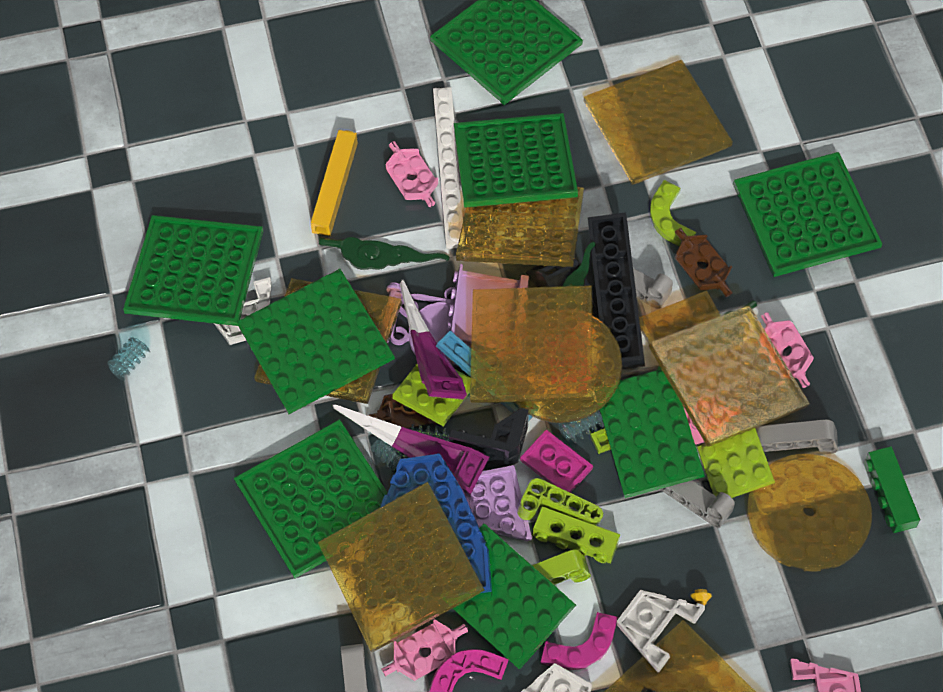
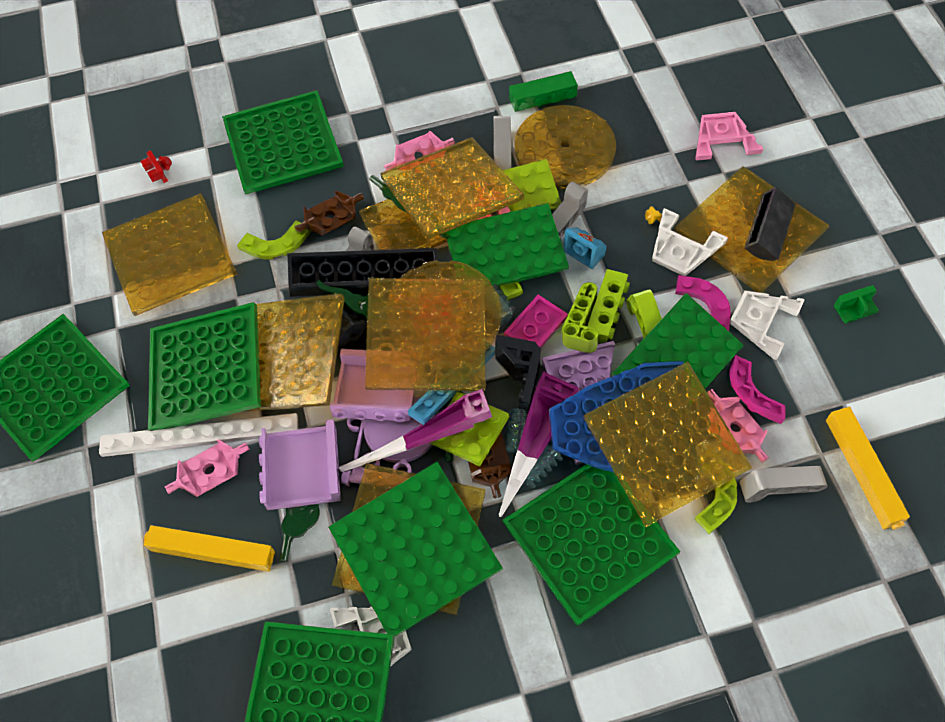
camera: 90 degrees left, 0 degrees up
none -> red hips [140,150,172,183]
none -> lavender panel [259,419,341,510]
none -> dark azure slope [563,227,607,270]
none -> lime plate [695,449,737,534]

